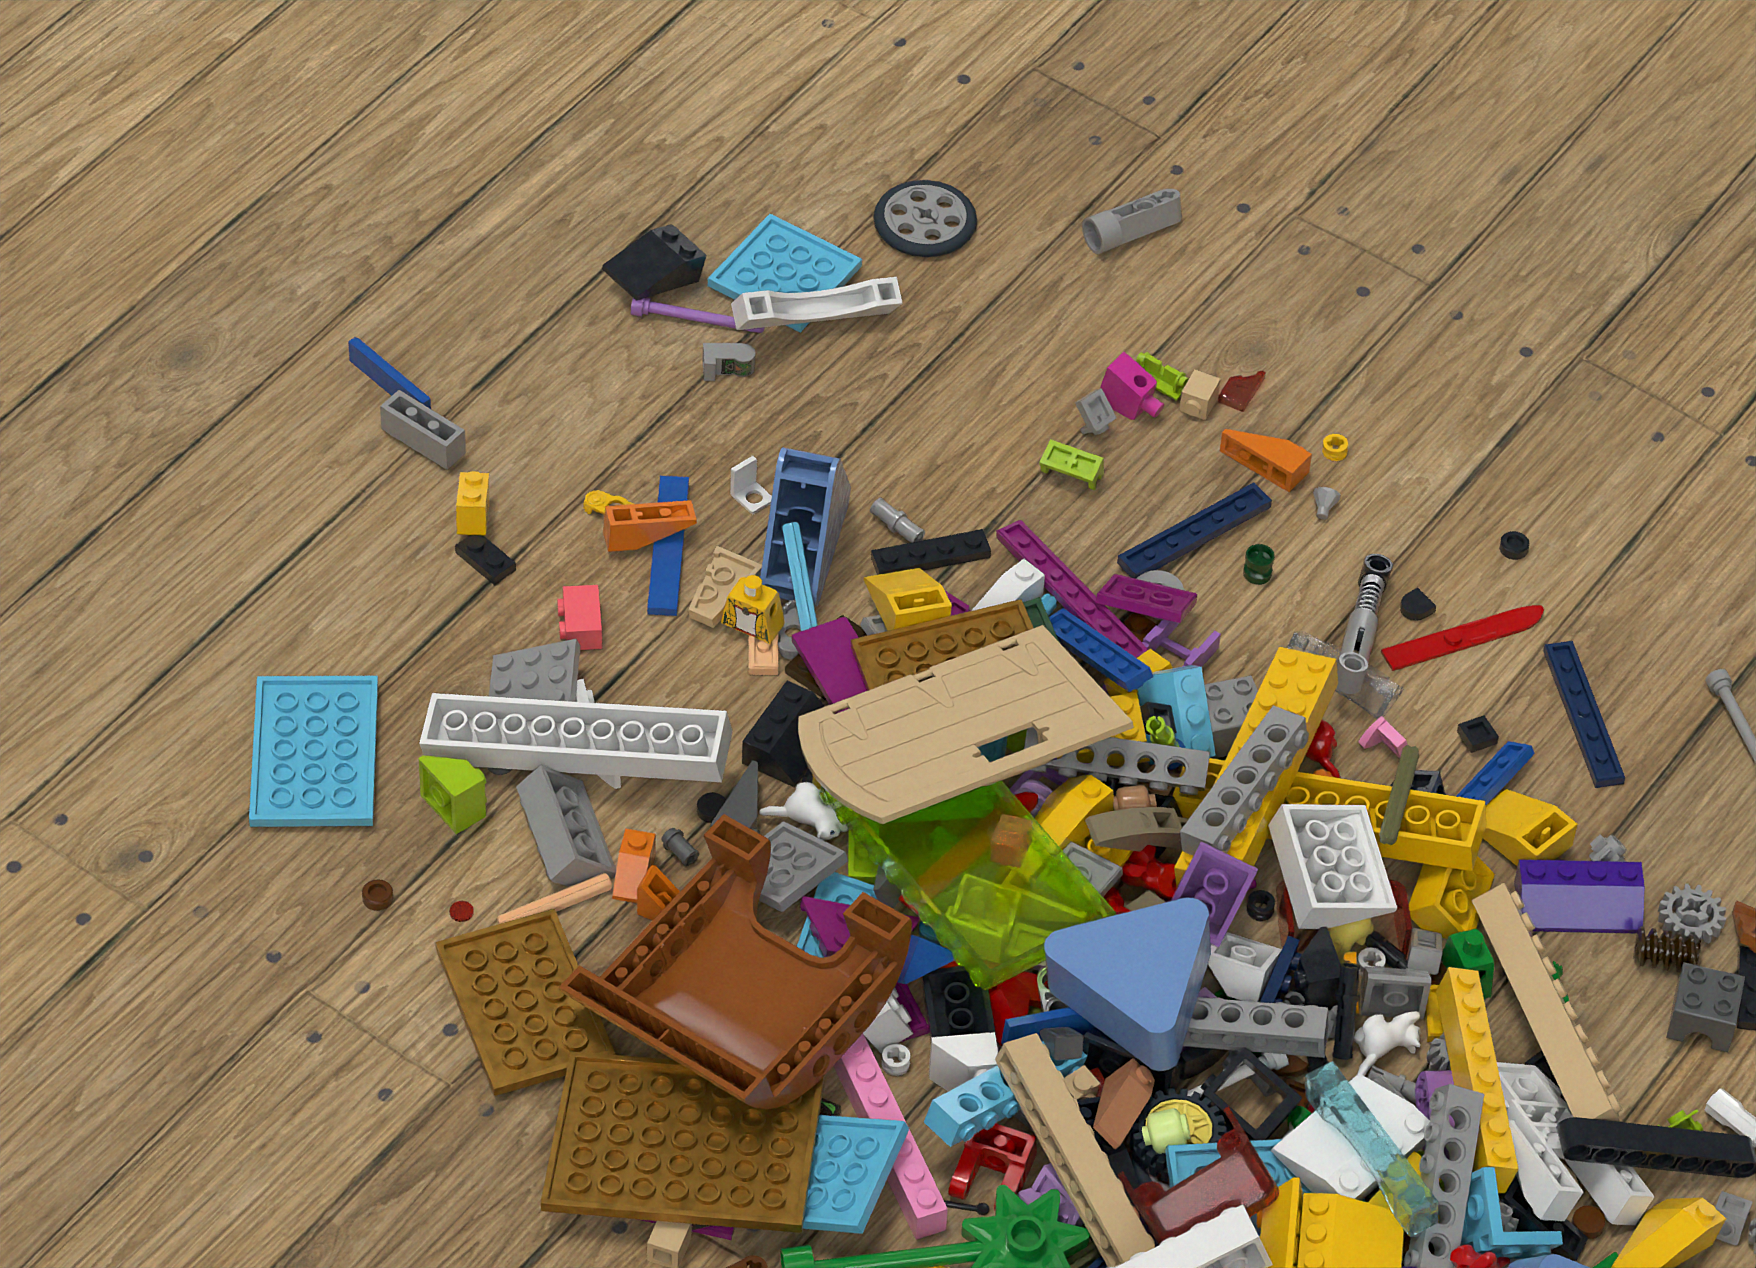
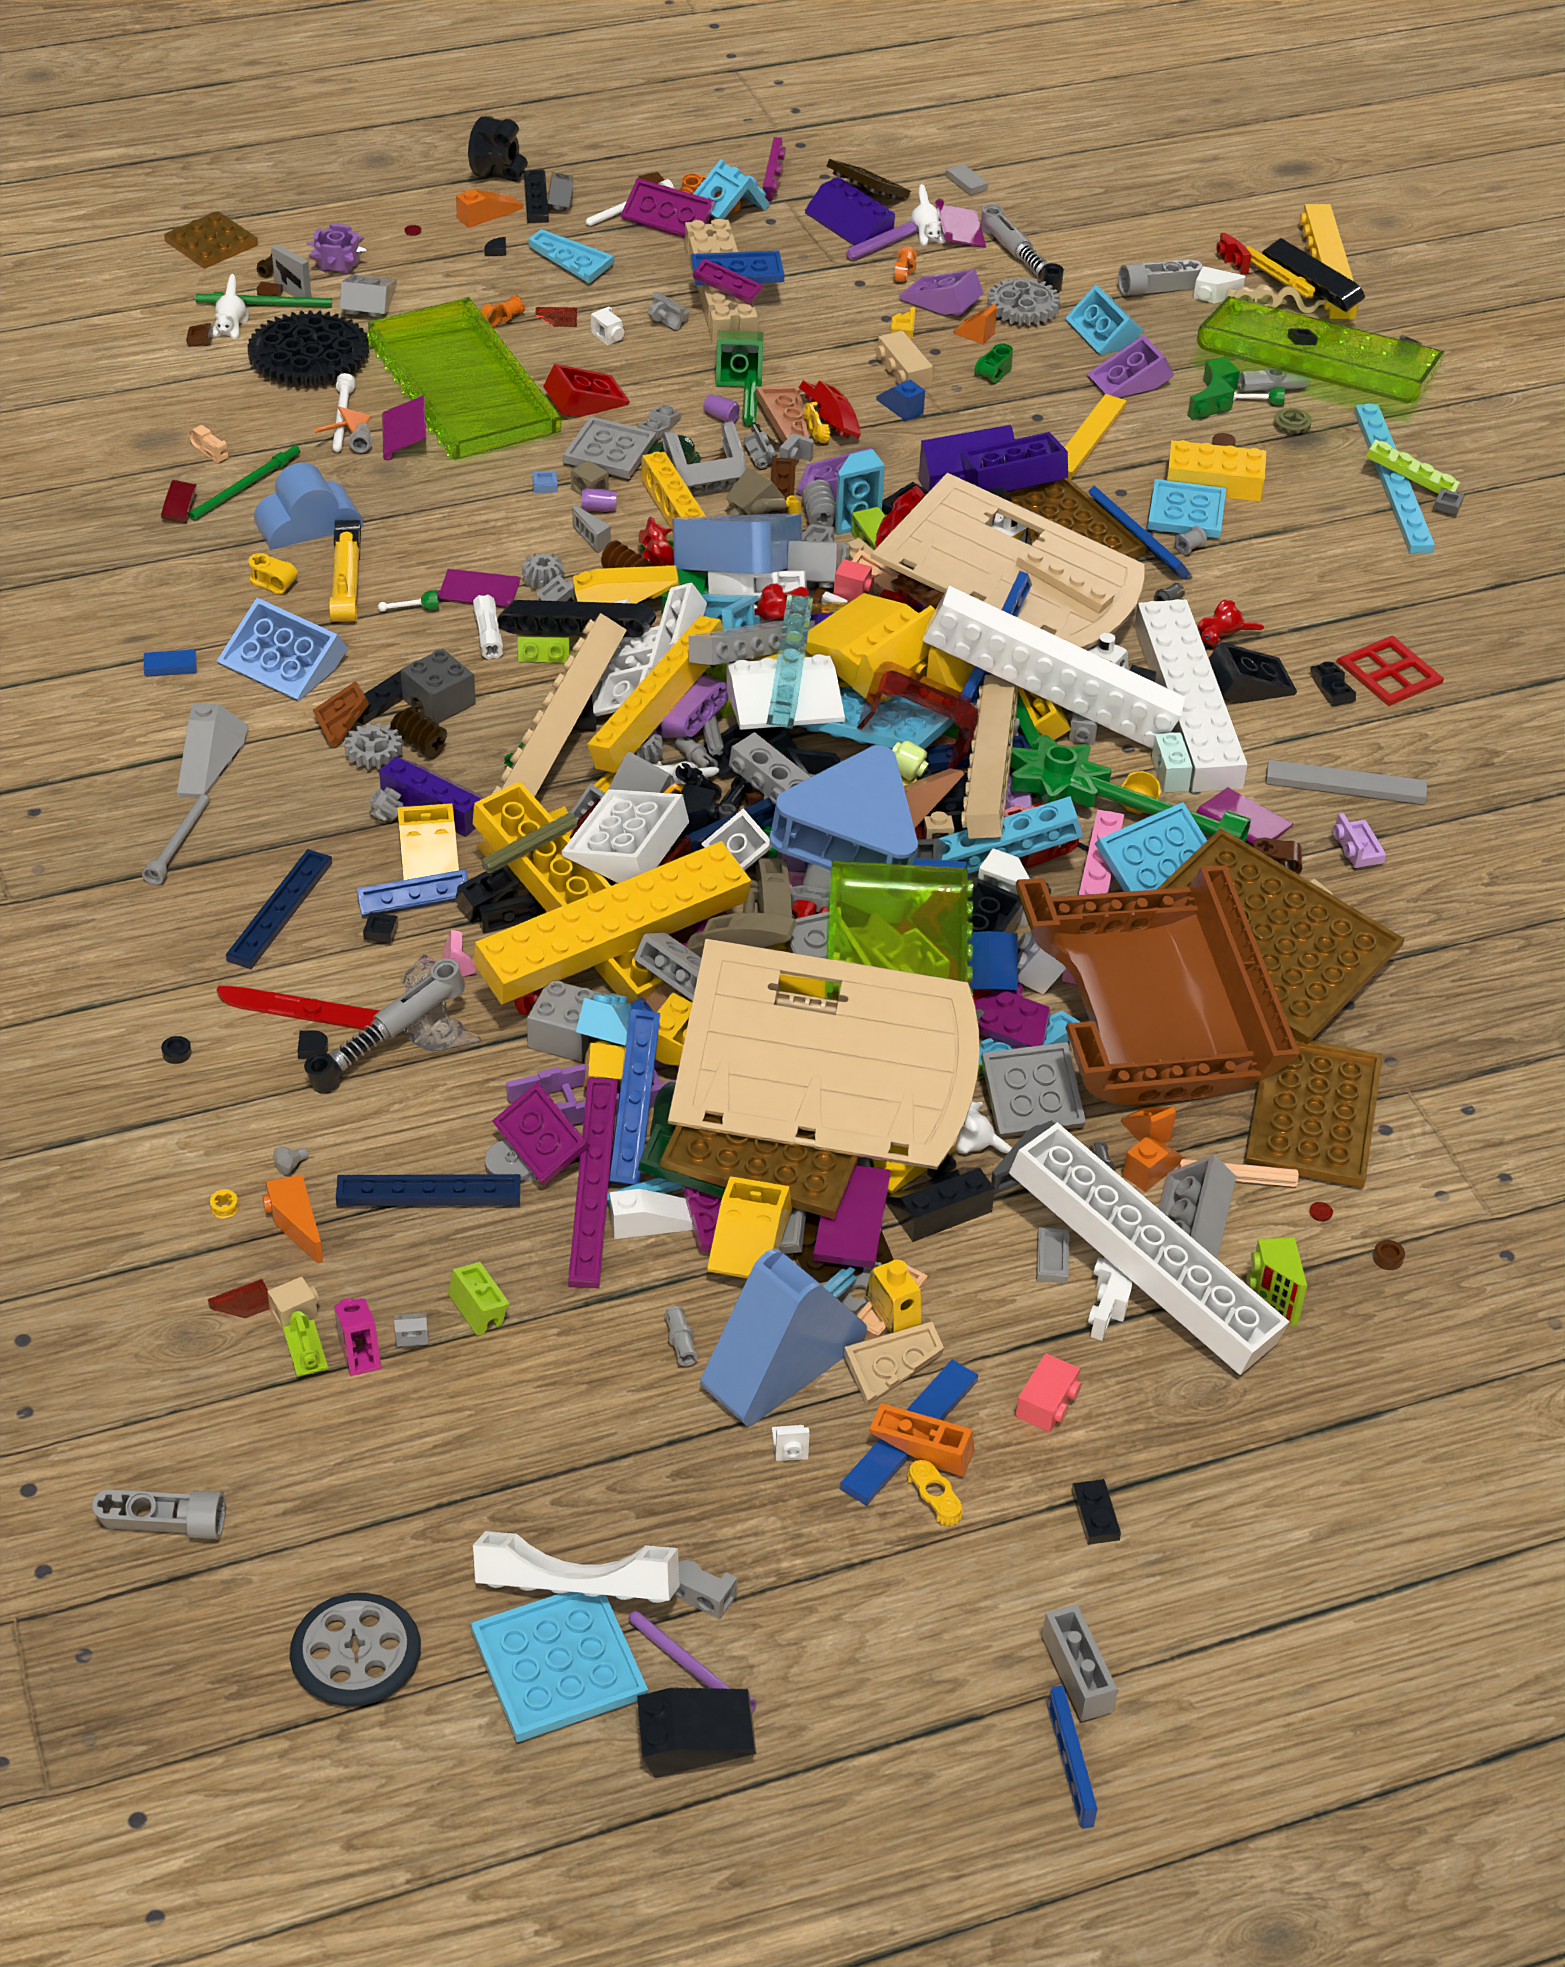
camera: 145 degrees left, 5 degrees down
medium azure plate [249,676,378,827] -> none
yellow brick [456,471,489,535] -> none
light grey plate [489,639,581,702] -> none
black plate [871,529,991,575] -> none
clear orange brick [991,814,1032,868] -> none
black plate [1140,702,1177,735] -> none
lime pin [1146,716,1180,747] -> none
medium lavender slope [1171,842,1258,947] -> none
light grey brick [1180,705,1309,856] -> none
dark green wheel [1243,544,1275,585] -> none
green torso [1441,929,1494,999] -> none

